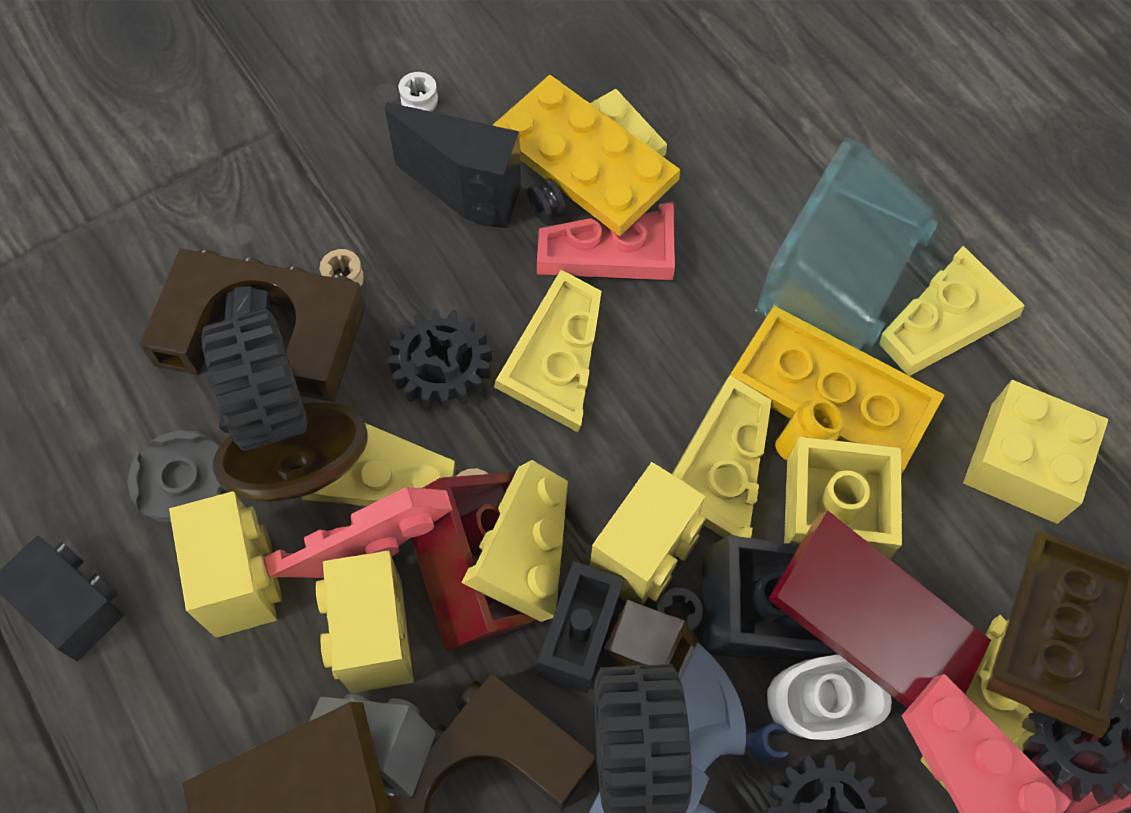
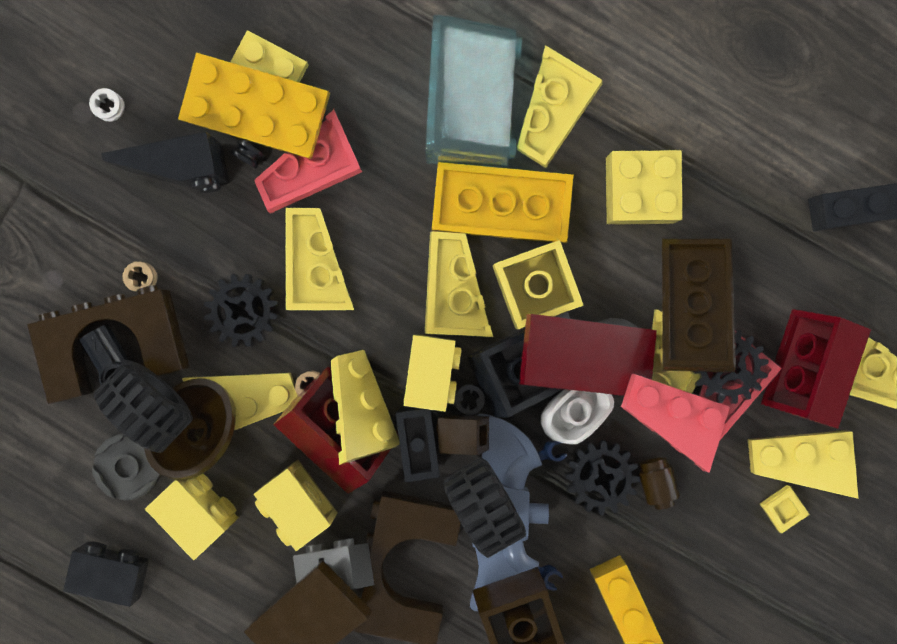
camera: 25 degrees left, 25 degrees up
coral wing [264,487,452,578] -> none
yellow cone [775,398,843,460] -> none

